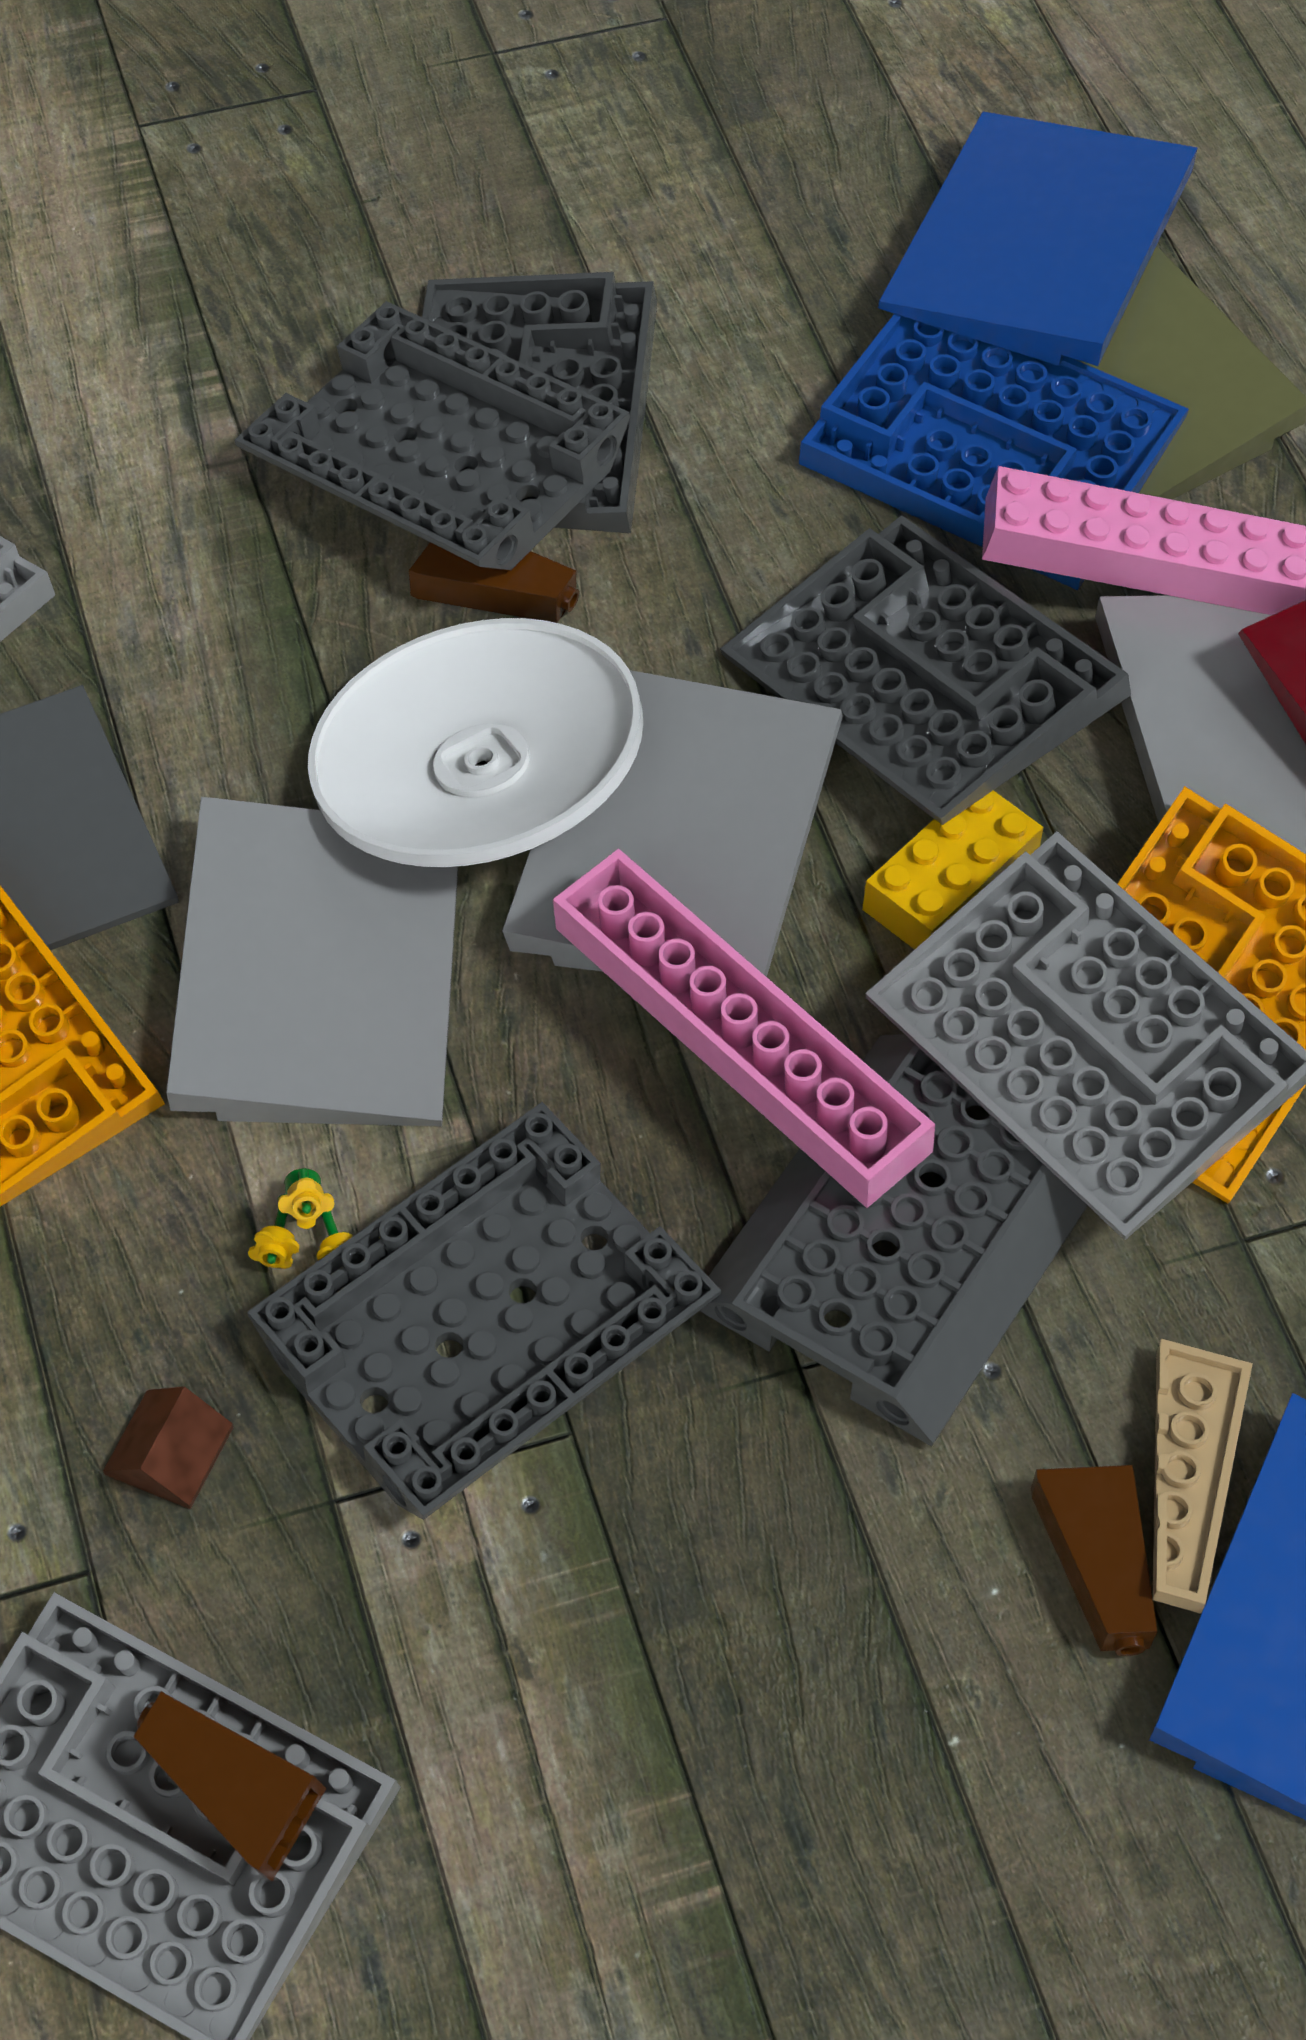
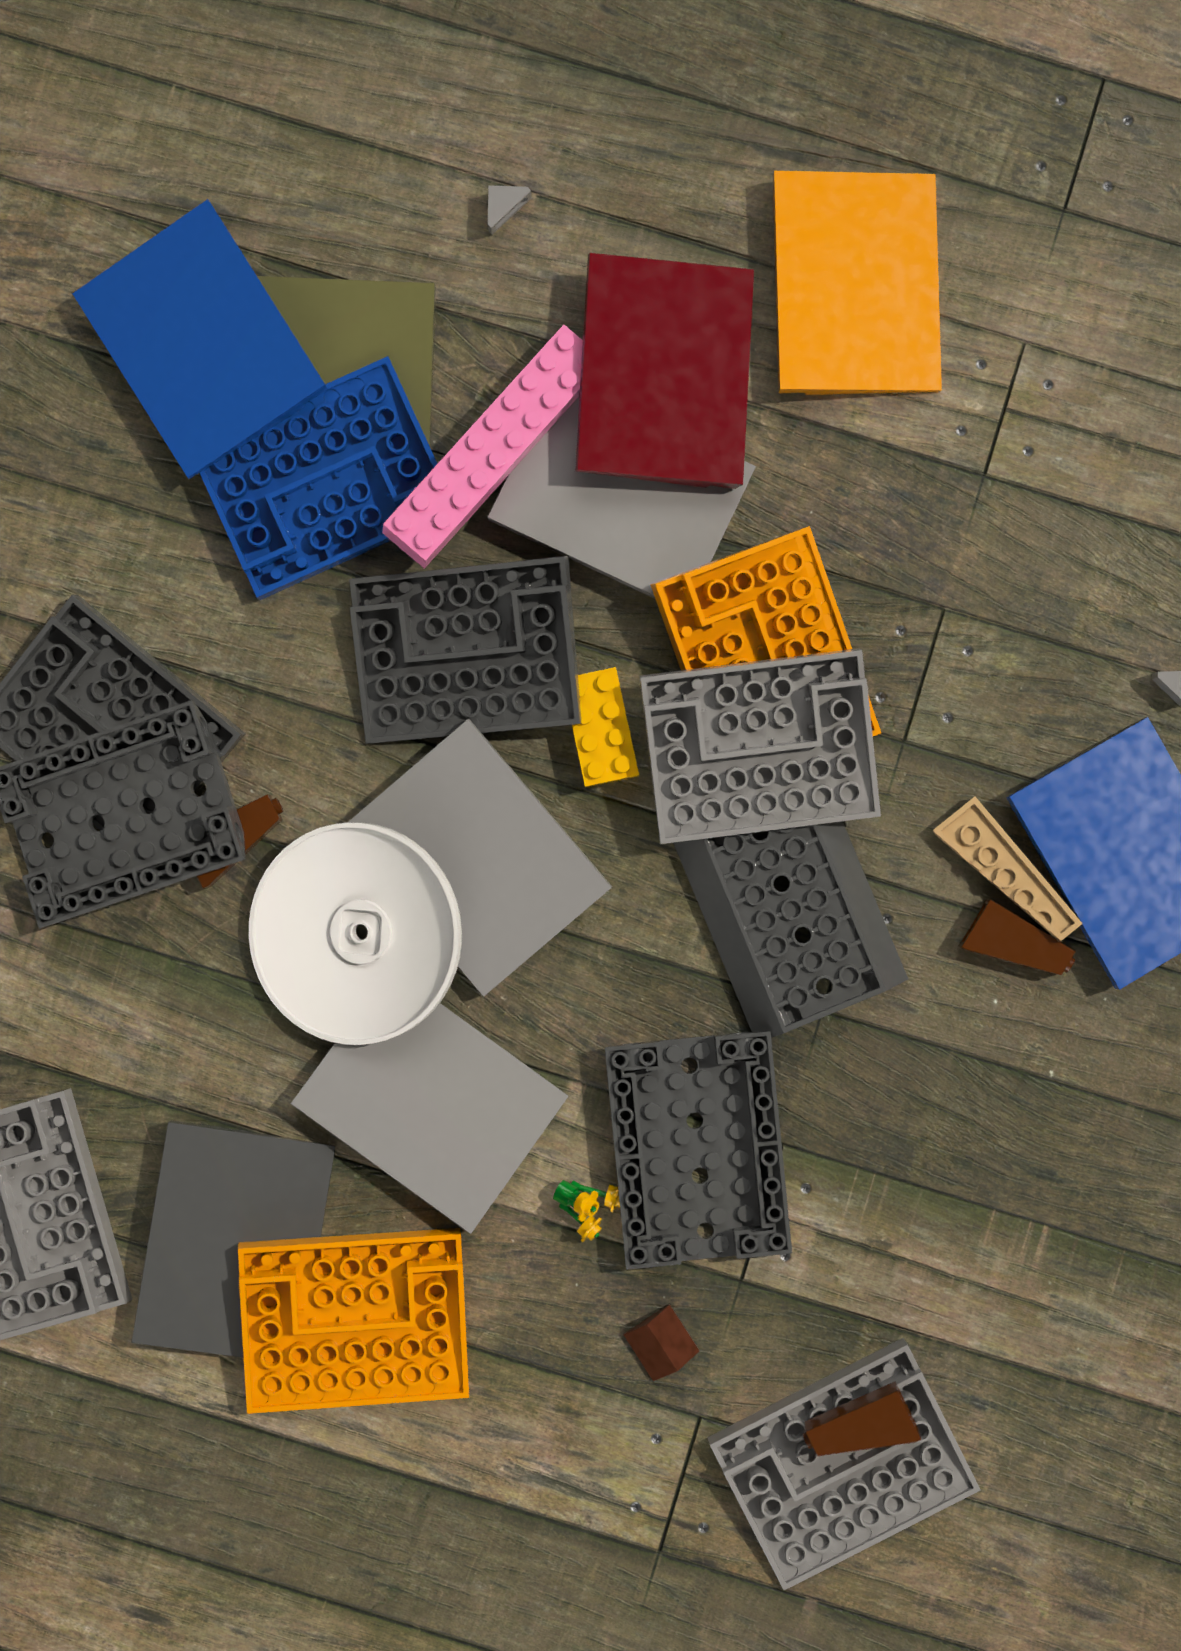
camera: 55 degrees left, 30 degrees up
bright pink brick [553,849,935,1208] -> none

